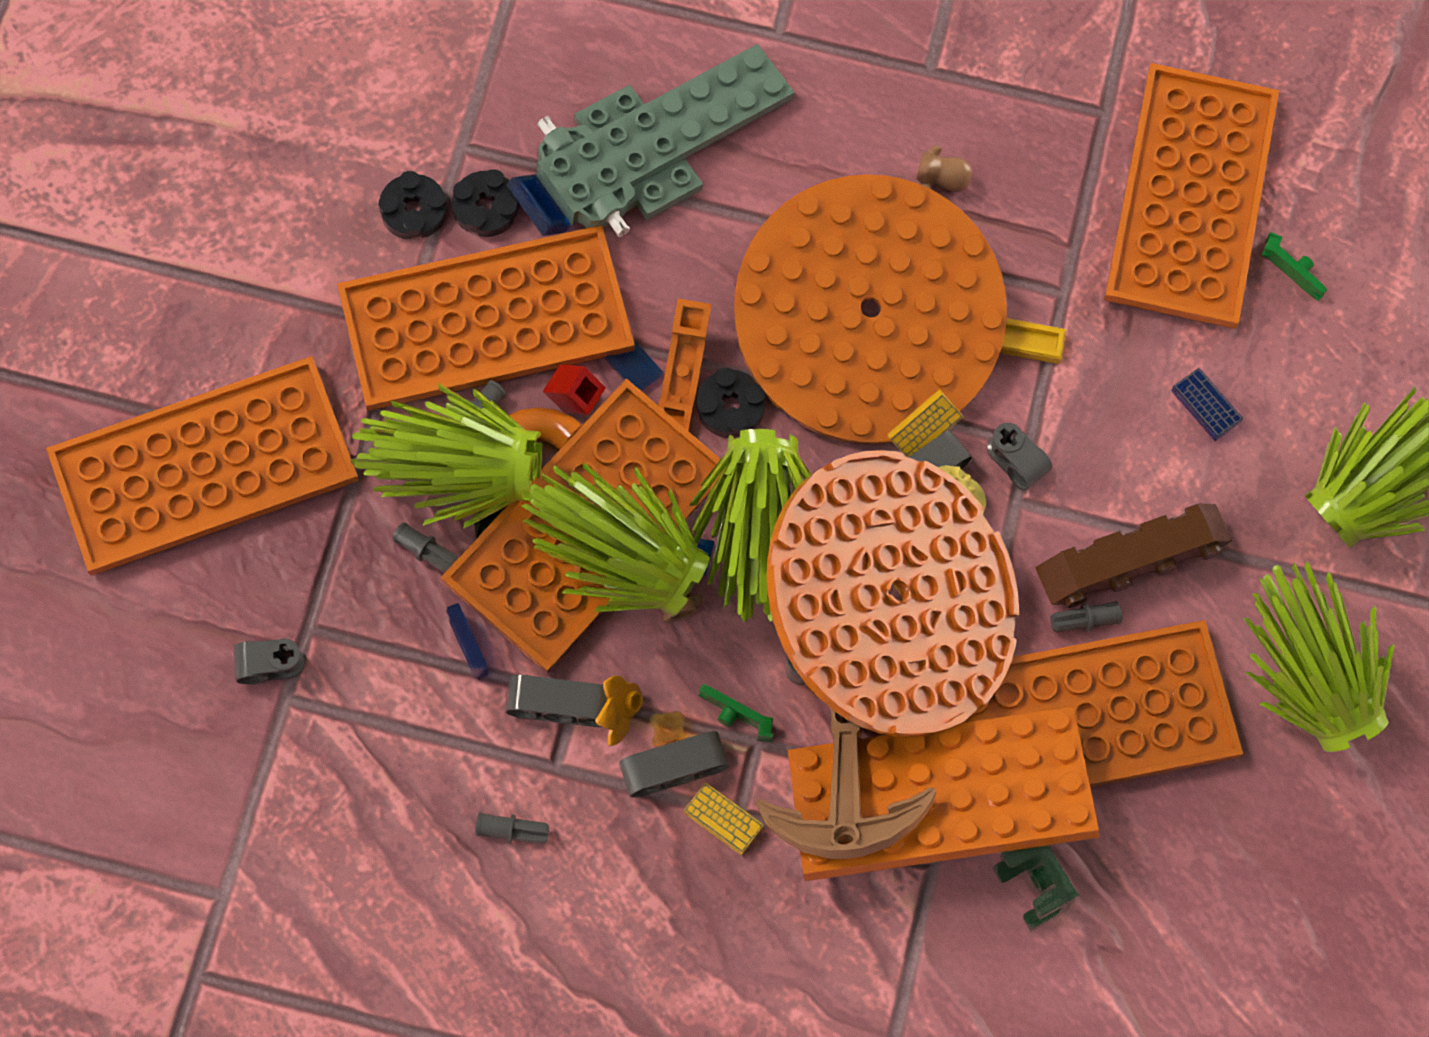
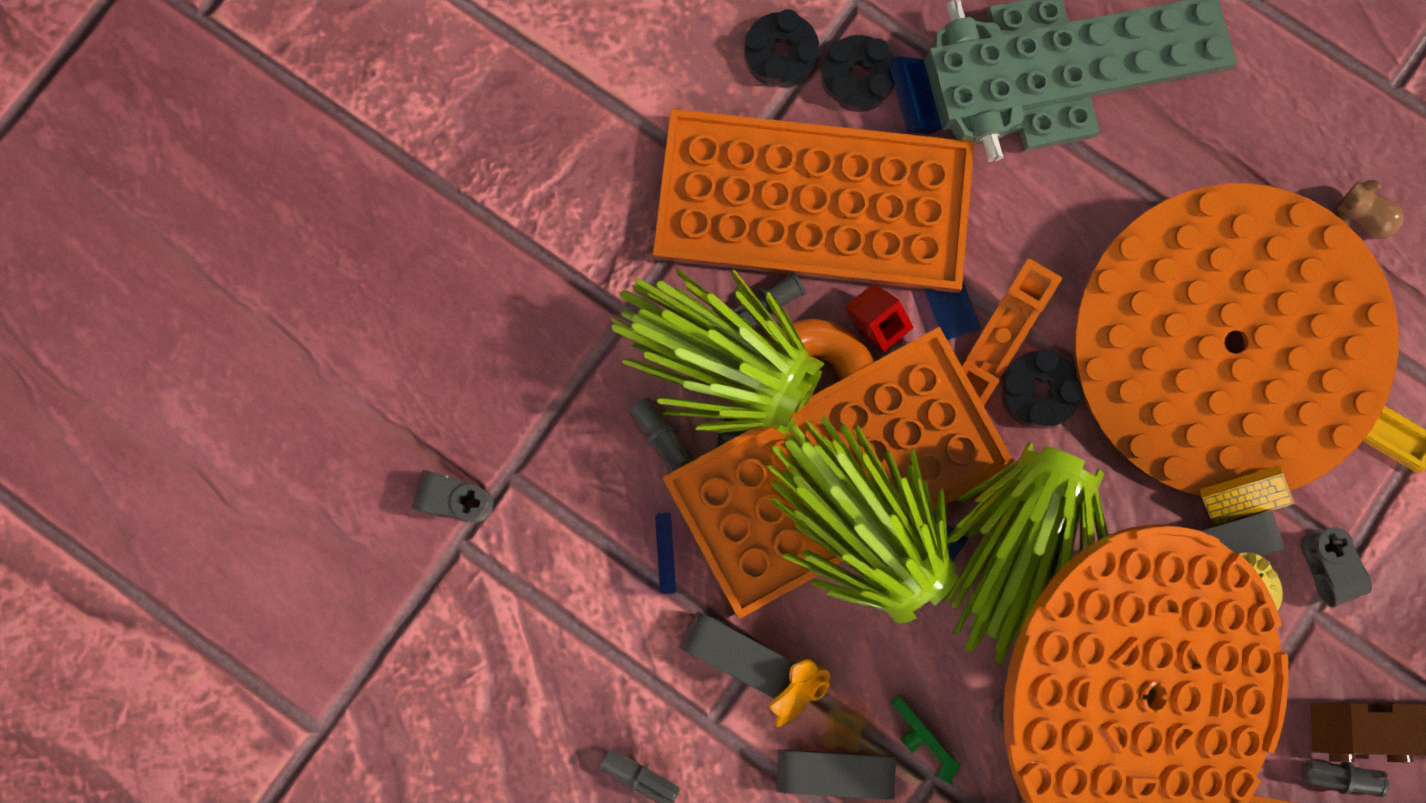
camera: 25 degrees right, 10 degrees up
orange plate [46,356,359,576] -> none

